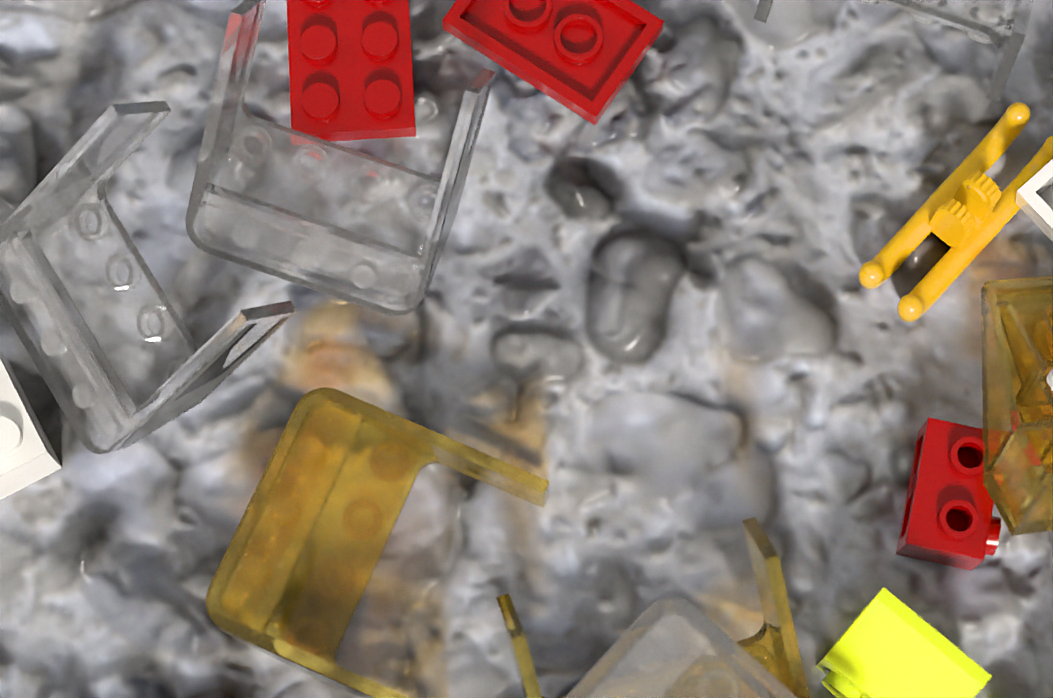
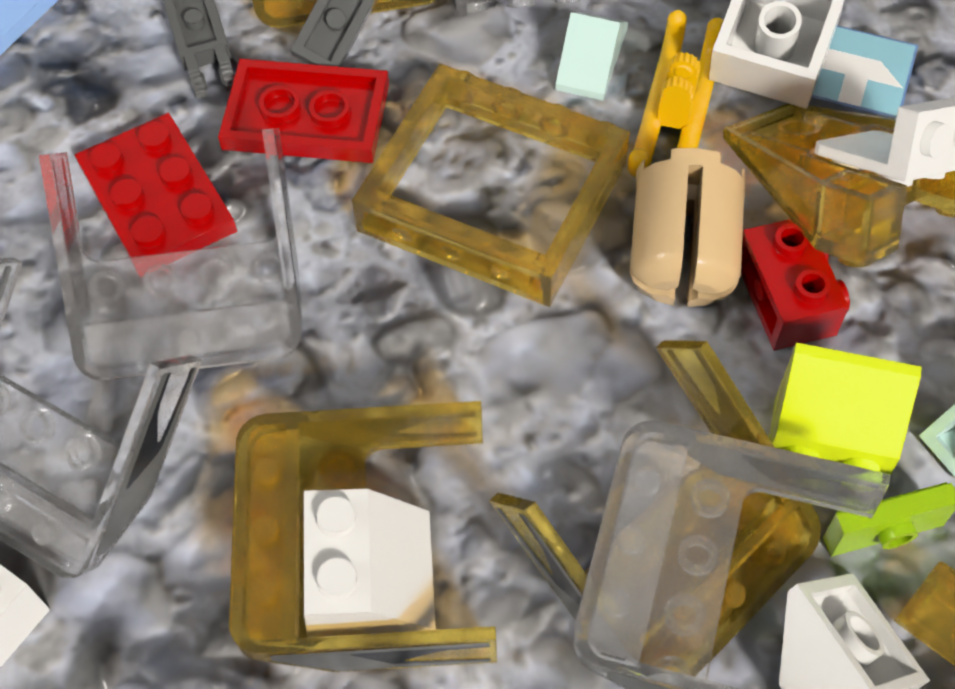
camera: 25 degrees left, 15 degrees down
none -> white slope [304,489,436,639]
none -> clear yellow window [352,63,630,307]
none -> light aqua slope [555,12,628,101]
none -> tan cylinder [630,148,746,307]

